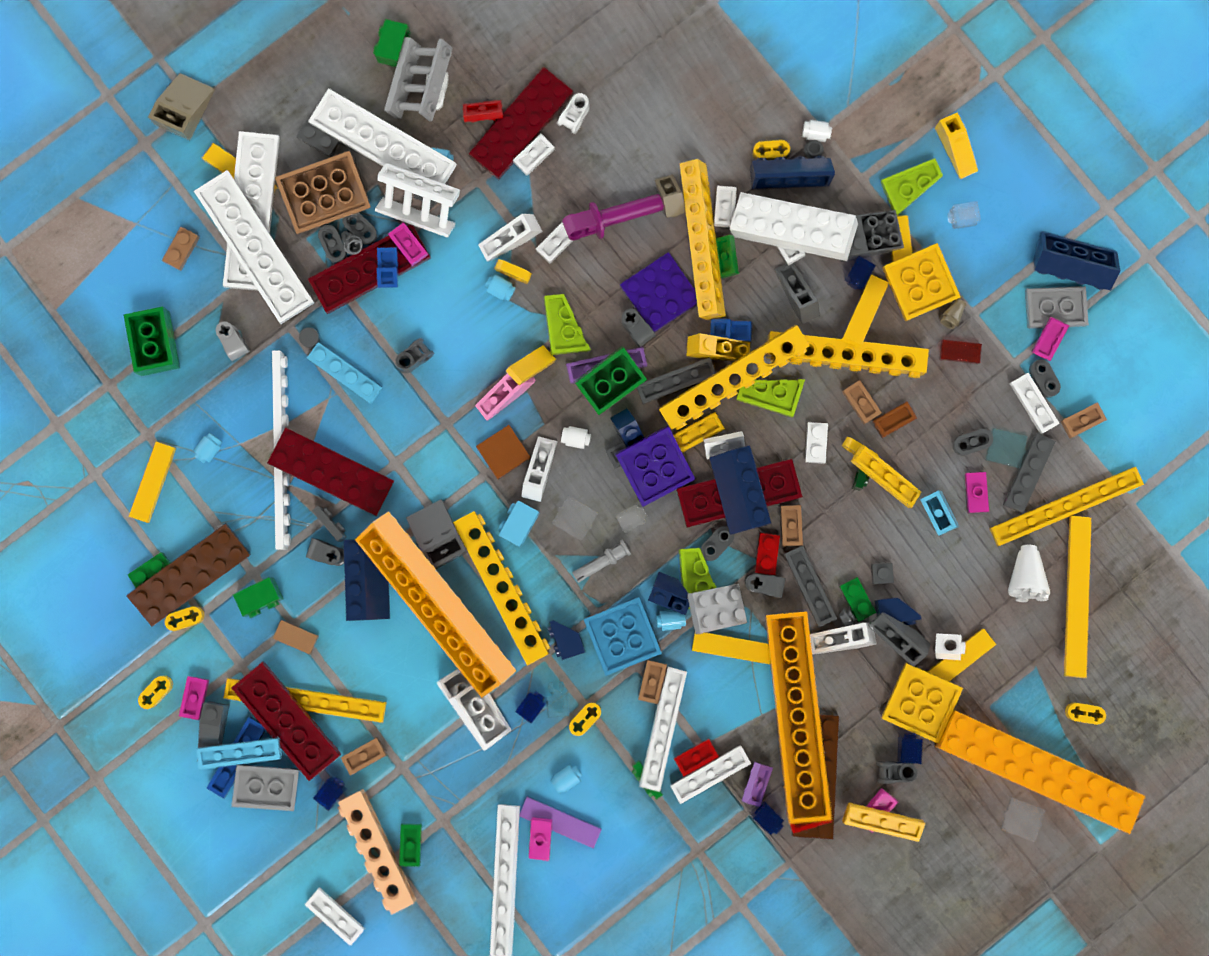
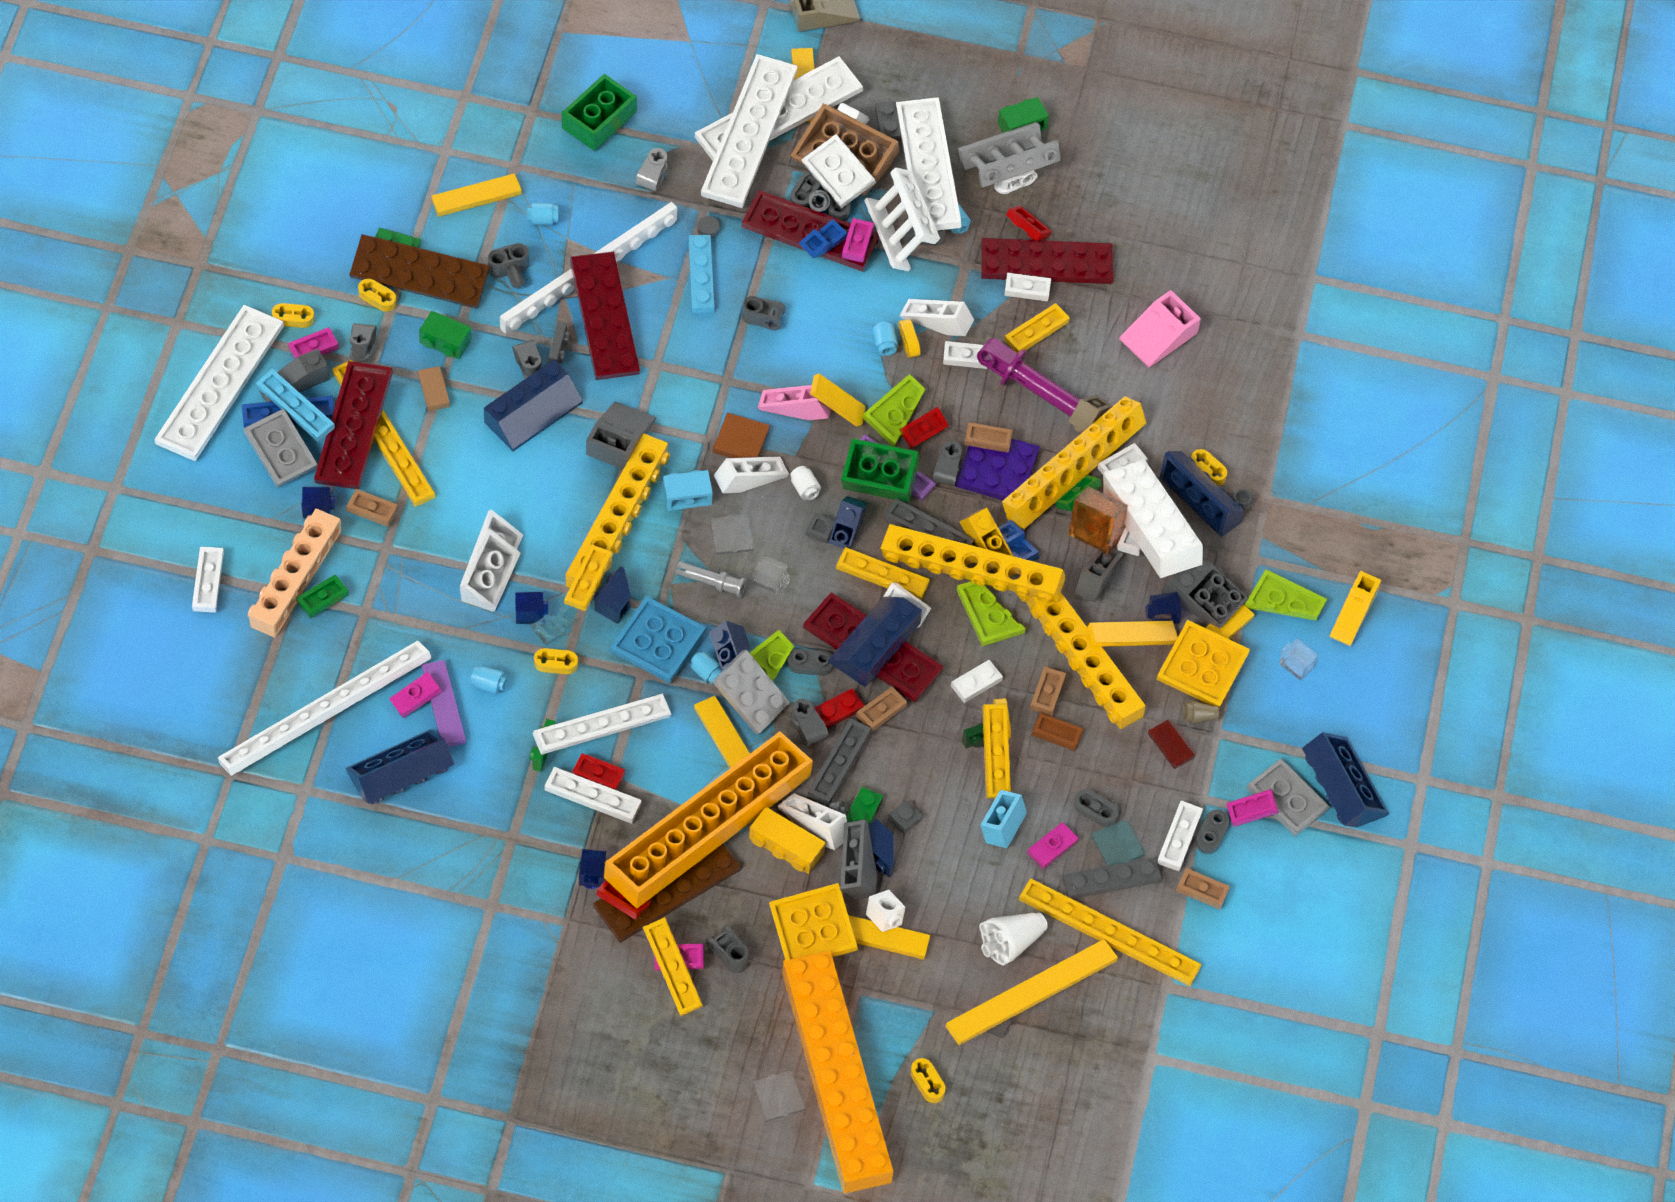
camera: 45 degrees right, 25 degrees down
medium nougat plate [162,227,200,271] -> none
light orange brick [355,511,516,698] -> none
white piece [558,93,589,134] -> none
dark purple plate [615,426,695,507] -> none
medium nougat plate [638,660,667,704] -> none
medium lavender plate [742,762,773,807] -> none
white brick [802,120,832,142] -> none
clear blue brick [897,733,923,764] -> none
none -> white plate [155,305,284,461]
none -> dark blue slope [345,729,454,804]
none -> dark grey piece [350,323,376,363]
none -> dark grey beam [488,243,529,289]
none -> yellow tile [564,544,613,611]
none -> yellow brick [749,806,826,874]
none -> white tile [802,134,876,208]
none -> white tile [837,103,869,125]
none -> red plate [899,407,949,449]
none -> medium nougat tile [964,422,1013,453]
none -> yellow plate [1004,303,1070,353]
none -> clear orange brick [1068,486,1128,554]
none -> bright pink slope [1119,290,1201,368]

